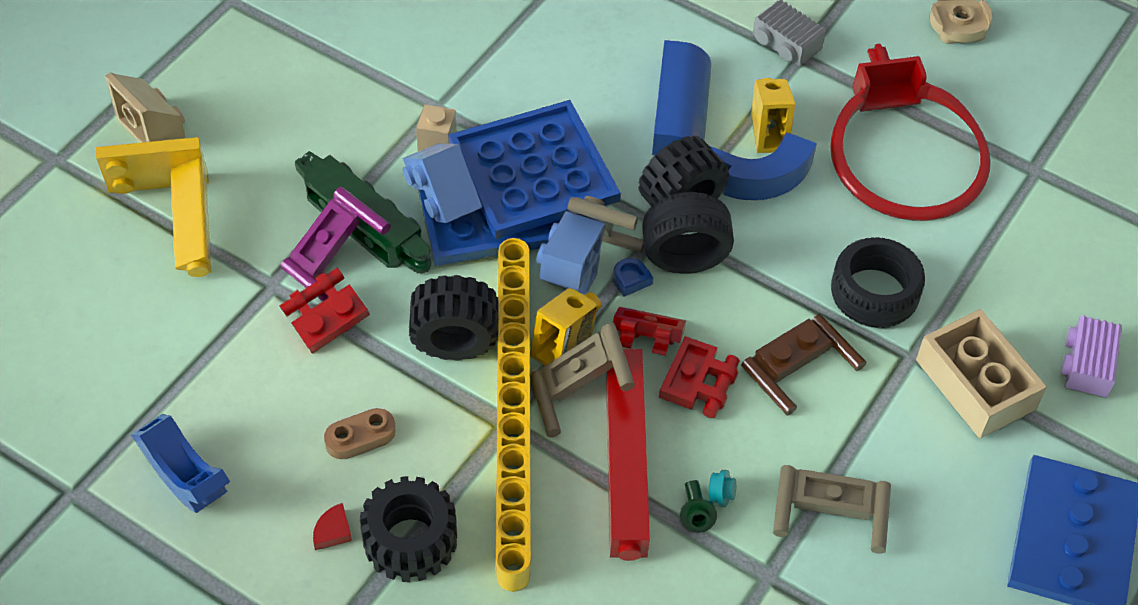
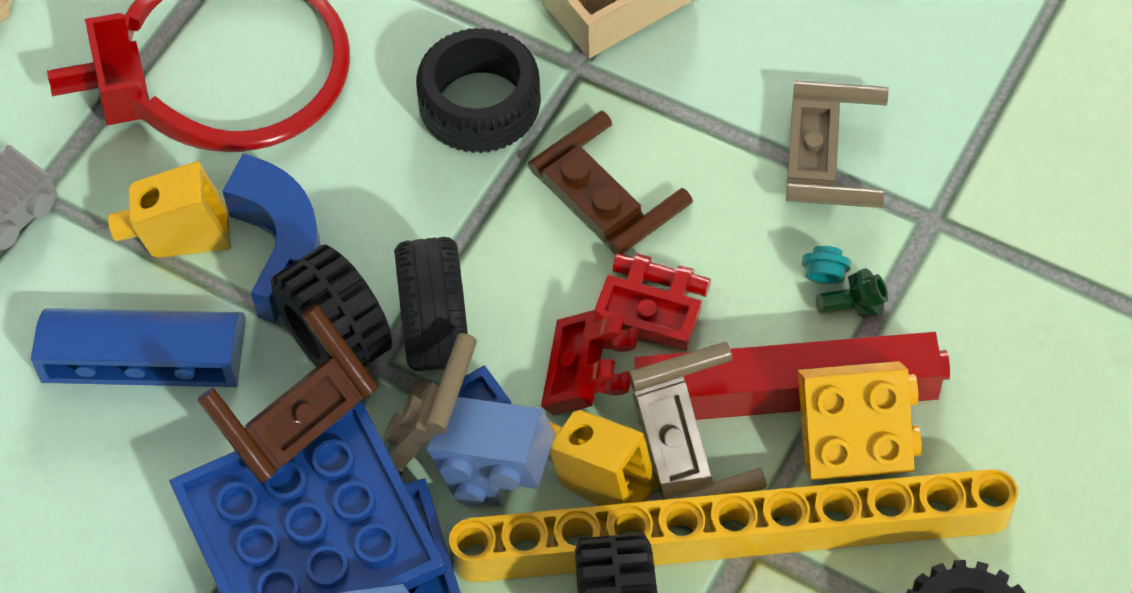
camera: 90 degrees left, 5 degrees up
none -> reddish brown plate [197,304,379,483]
none -> yellow brick [798,361,922,480]

